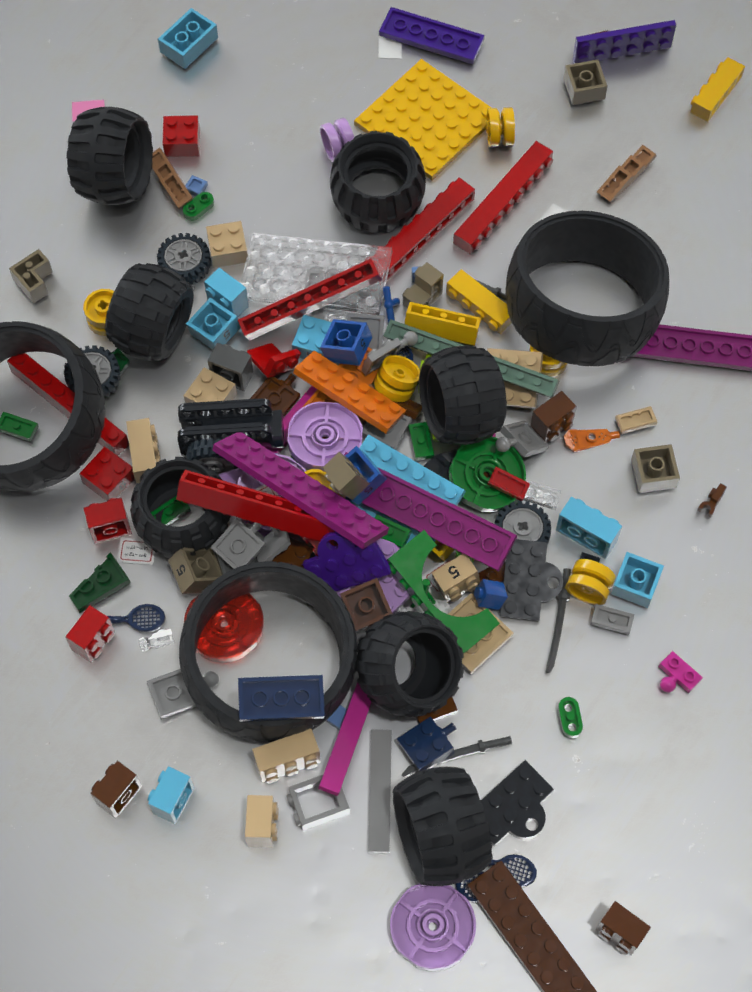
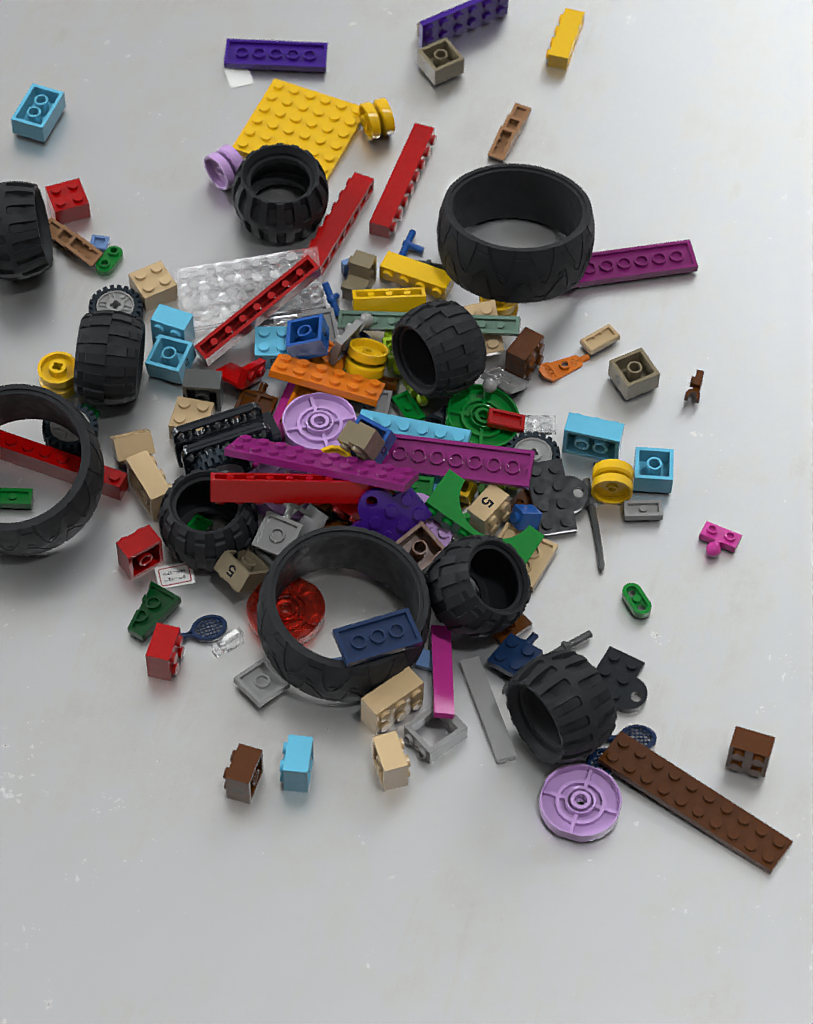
camera: 20 degrees left, 10 degrees down
red brick [79,446,135,501] -> none
none -> tan brick [110,428,155,464]
none -> blue piece [399,229,425,256]

